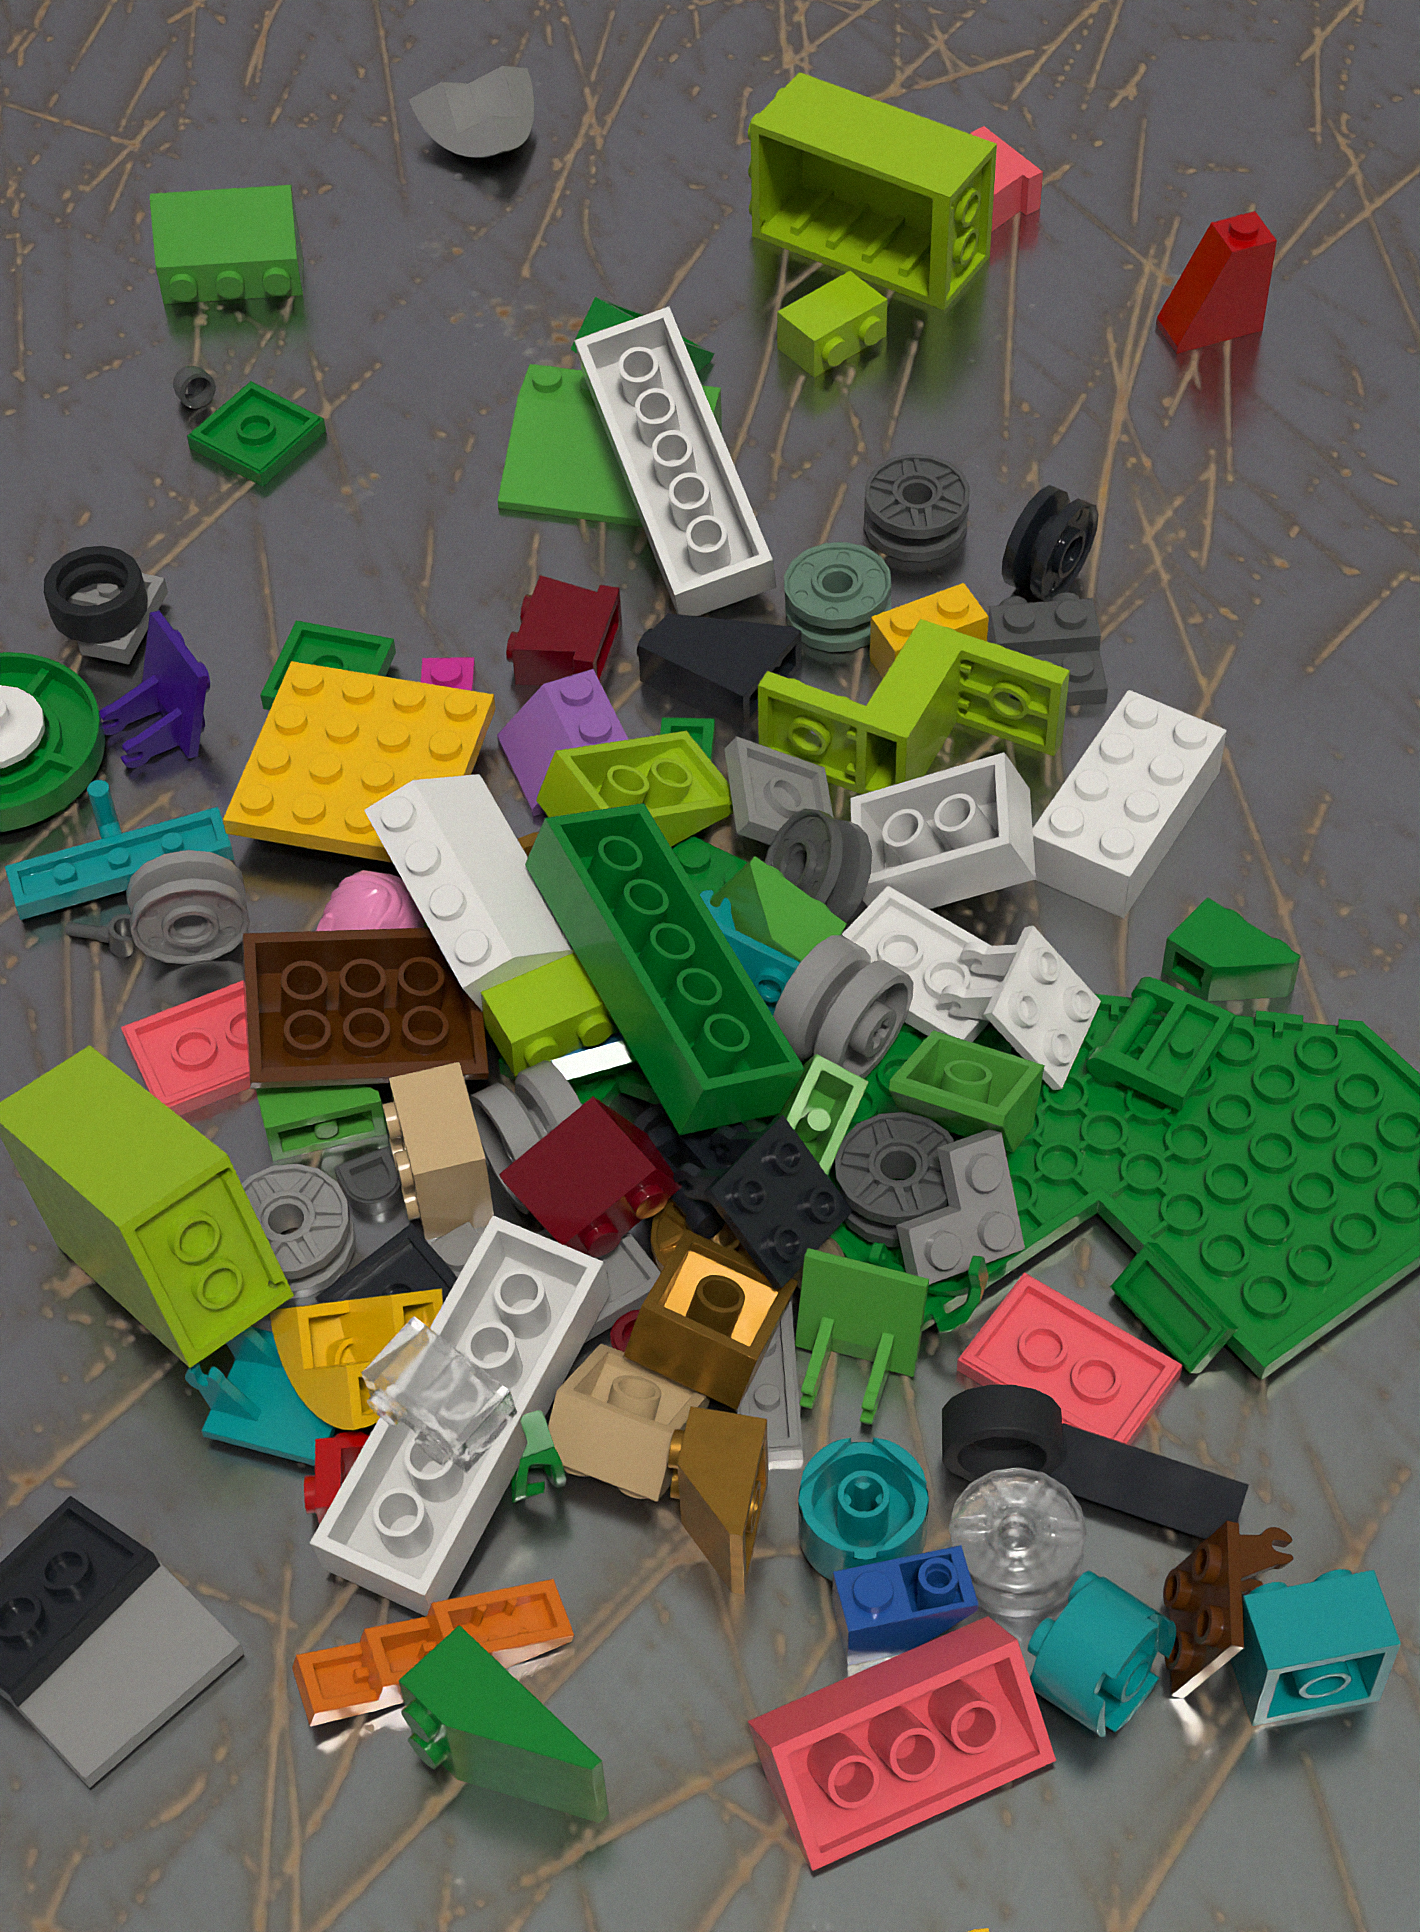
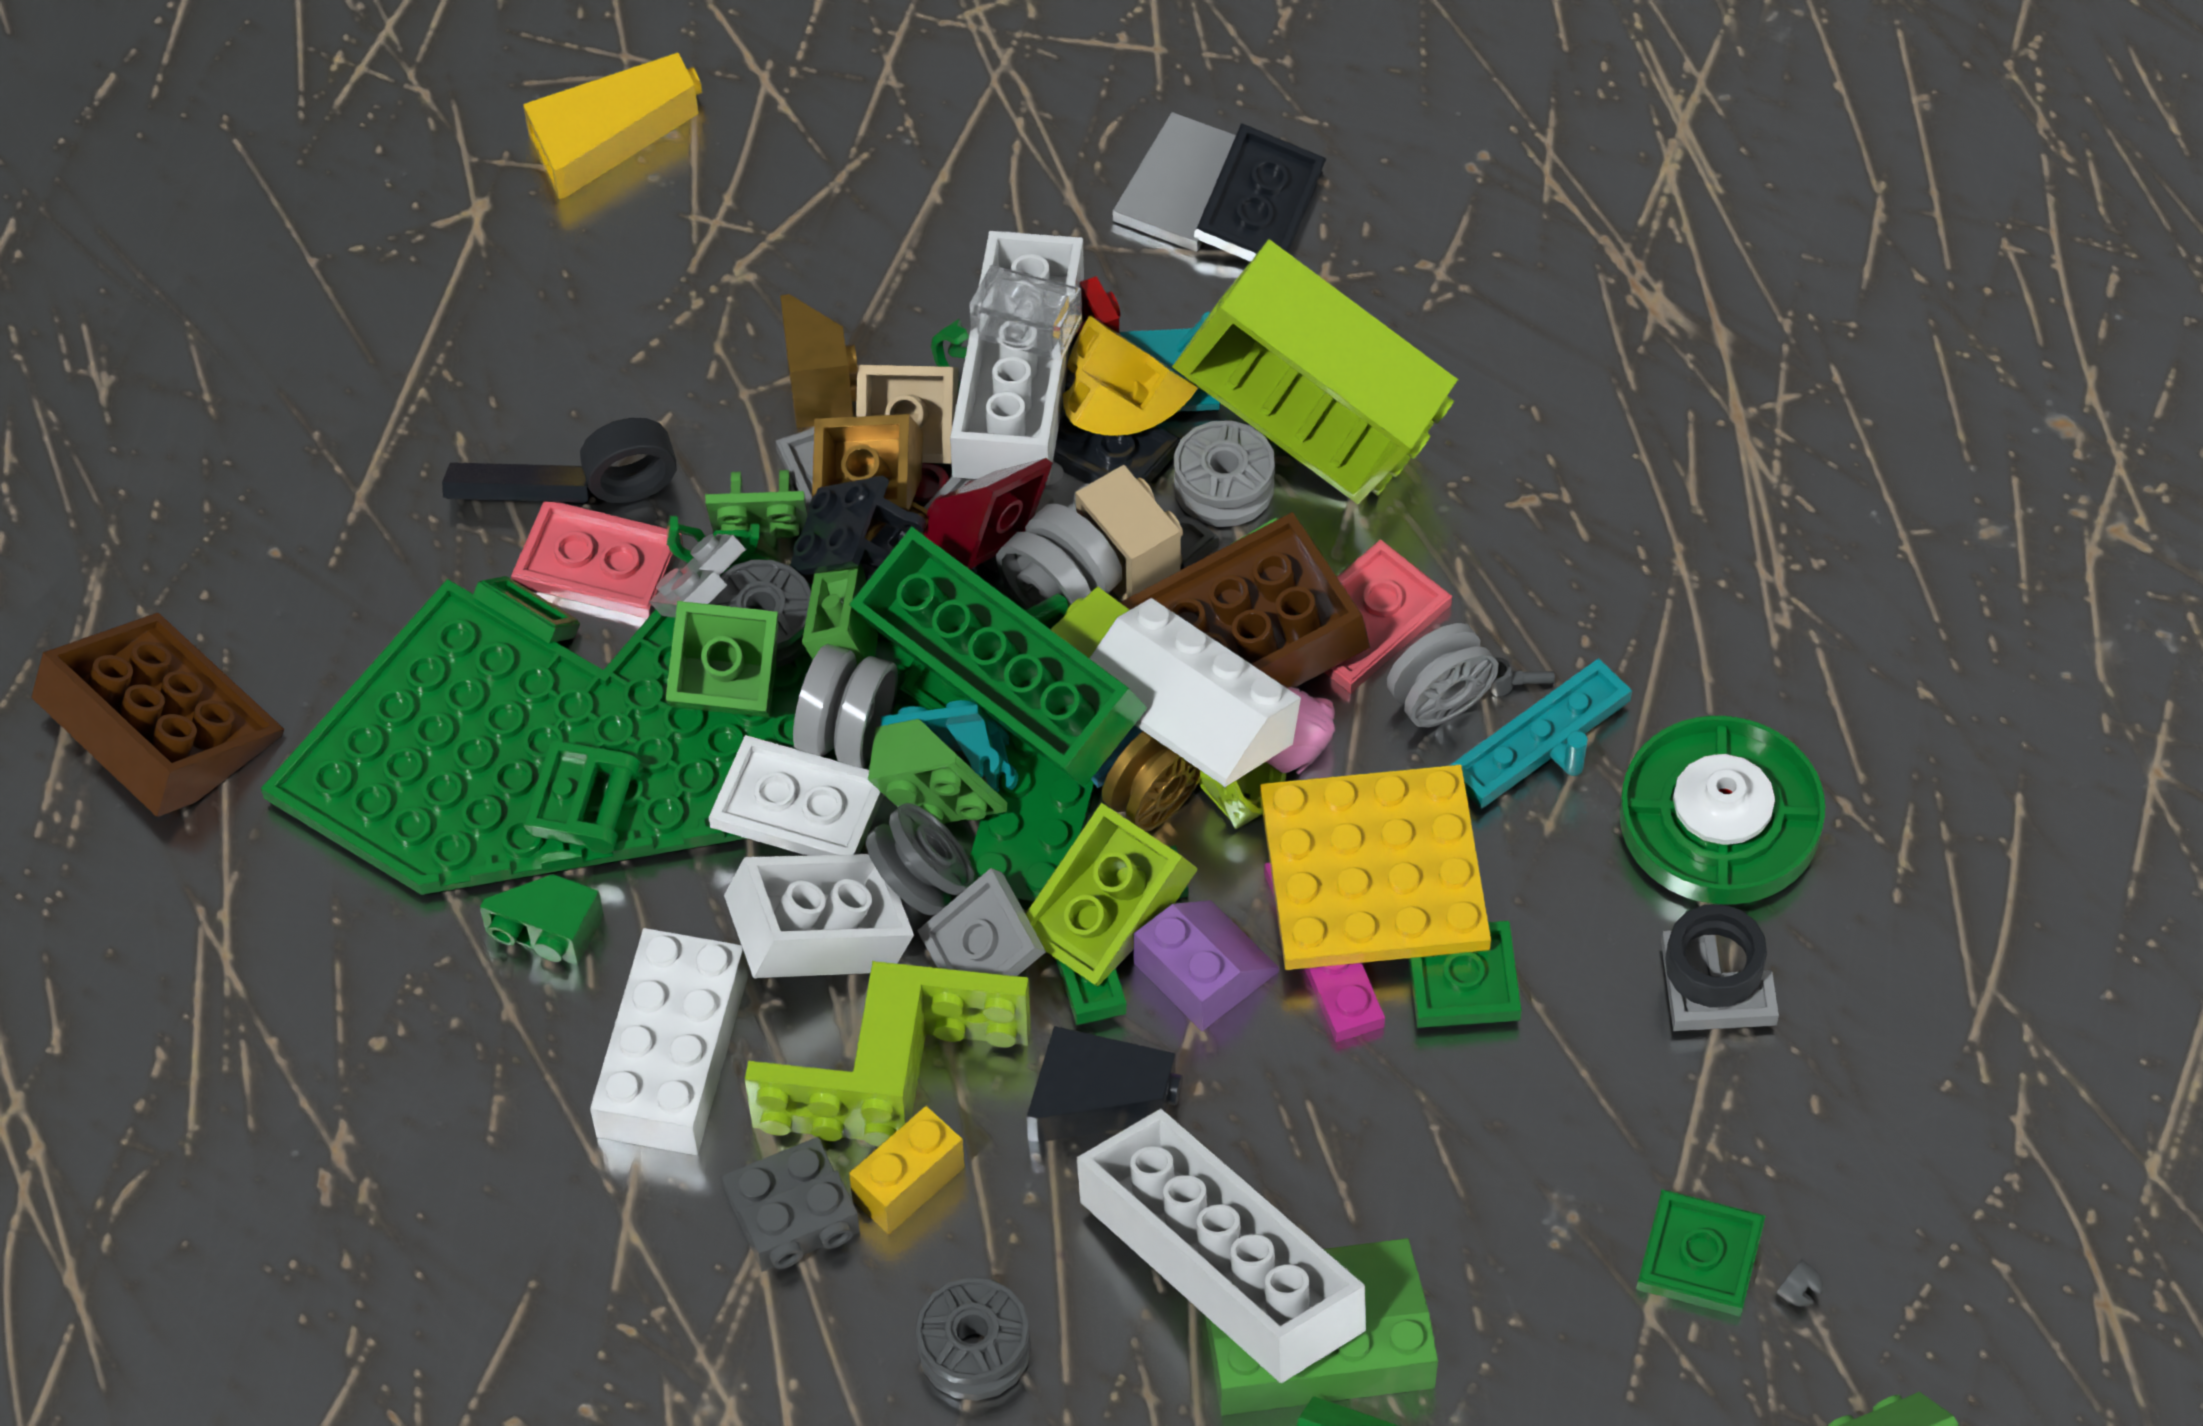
camera: 160 degrees right, 5 degrees up
dark purple plate [99,611,210,768] -> none
orange slope [292,1579,574,1727] -> none
green slope [399,1625,609,1823] -> none
dark red hips [506,575,622,686] -> none
coral slope [747,1616,1056,1871] -> none
sand green wheel [784,542,892,652] -> none
teal brick [798,1438,929,1582] -> none
blue slope [832,1545,979,1666] -> none
white plate [939,925,1101,1090] -> none
clear wheel [948,1467,1087,1618] -> none
black wheel [1001,485,1099,602] -> none
teal brick [1027,1570,1176,1737] -> none
reddish brown plate [1163,1521,1294,1698] -> none
teal brick [1230,1569,1401,1726] -> none

